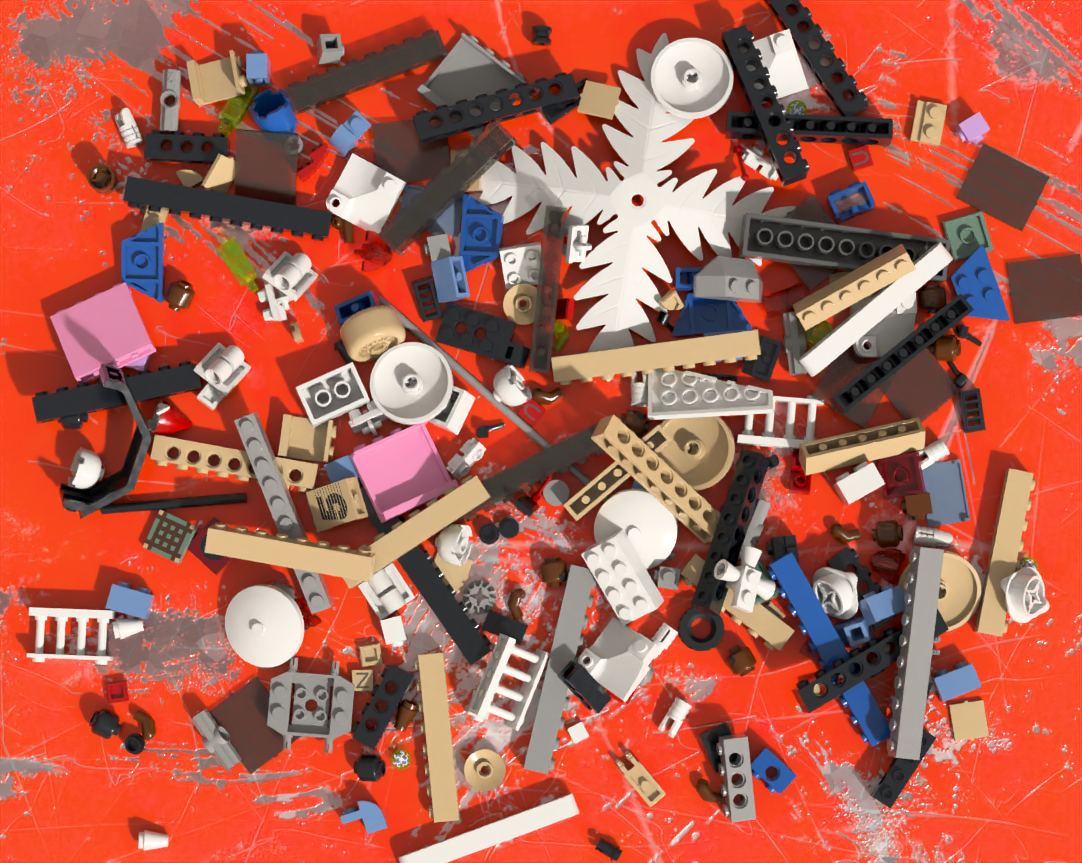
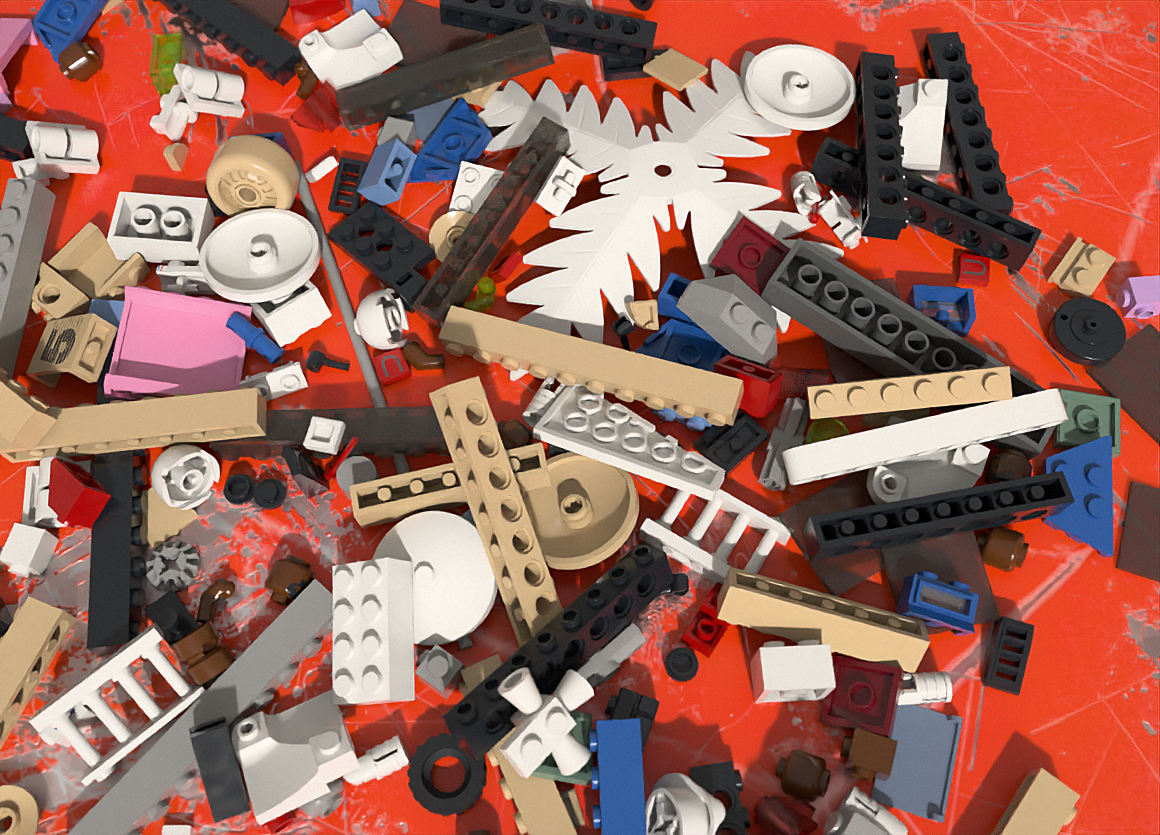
camera: 25 degrees right, 20 degrees down
reddish brown arm [831,523,861,543] -> none
black hand [947,361,967,388] -> none
black hand [956,325,982,347] -> none
none -> red slope [48,457,112,529]
none -> reddish brown wheel [170,620,236,686]
none -> blue pin [225,312,285,365]
none -> white tile [303,416,346,454]
none -> white tile [305,156,339,184]
none -> black plate [665,648,699,682]
none -> dark red tile [709,216,791,297]
none -> red slope [713,355,783,417]
none -> white hinge [790,171,821,216]
none -> blue window [896,571,979,636]
none -> black wheel [1048,297,1126,366]

